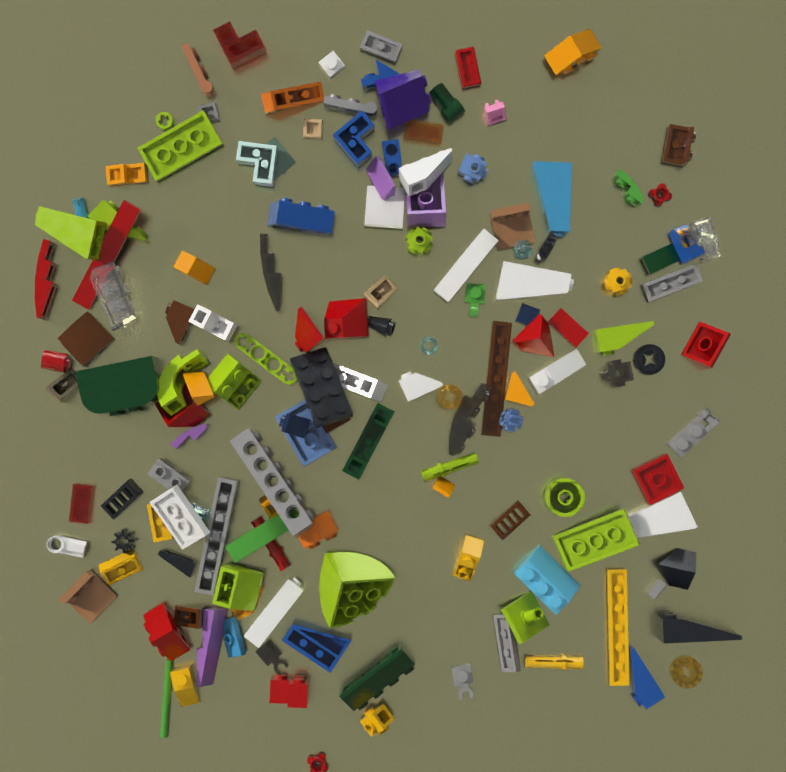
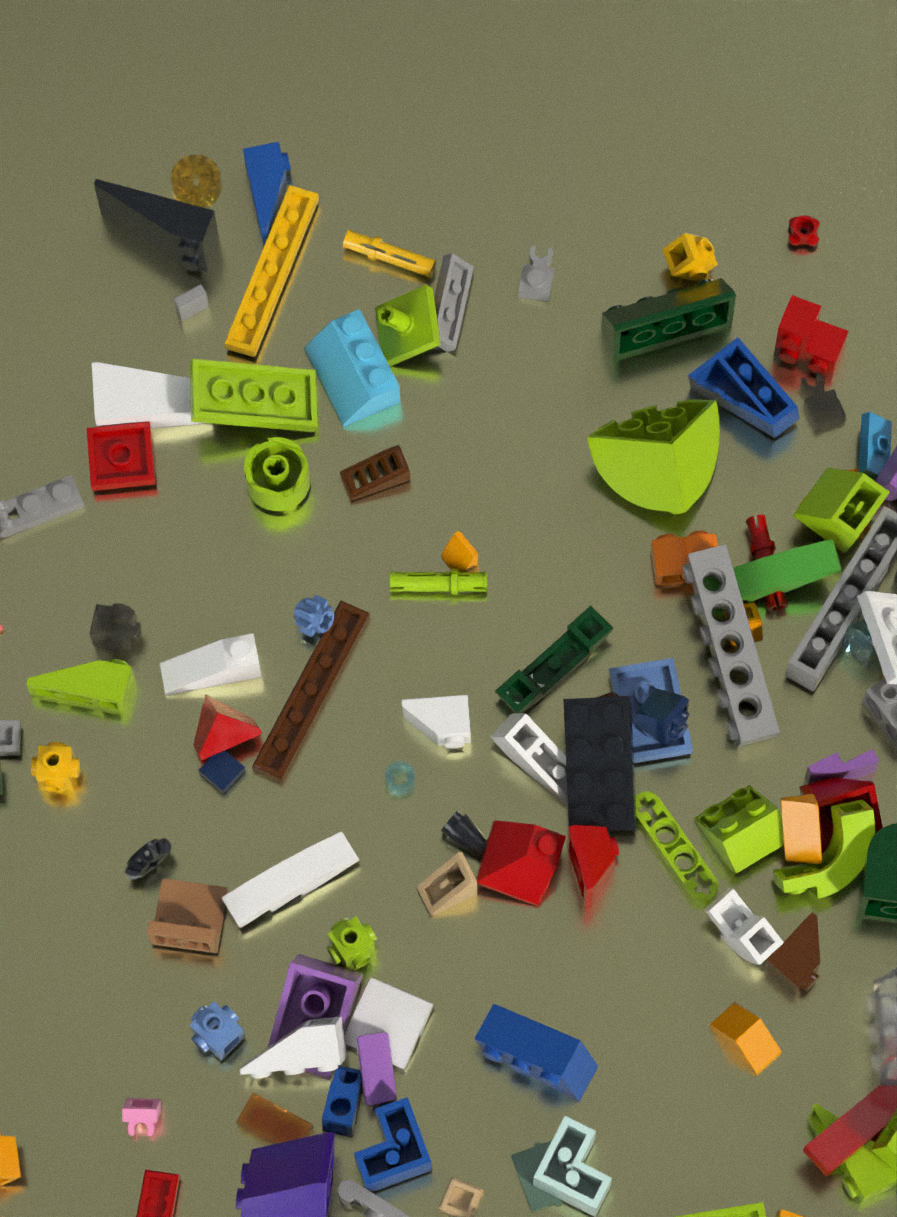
camera: 160 degrees left, 20 degrees down
white slope [244,577,304,648] -> none
clear smoke slope [260,234,283,313] -> none
dark green piece [429,83,465,123] -> none
clear yellow piece [437,384,462,409] -> none
clear smoke slope [449,383,491,456] -> none
yellow slope [453,535,484,581] -> none
bright green plate [465,283,486,317] -> none
white slope [495,261,574,301] -> none
light orange slope [504,371,535,407] -> none
clear light blue bush [514,240,532,259] -> none
dark azure slope [532,161,572,237] -> none
red tile [548,308,589,348] -> none
black gear [634,344,665,375] -> none
black slope [658,548,696,590] -> none

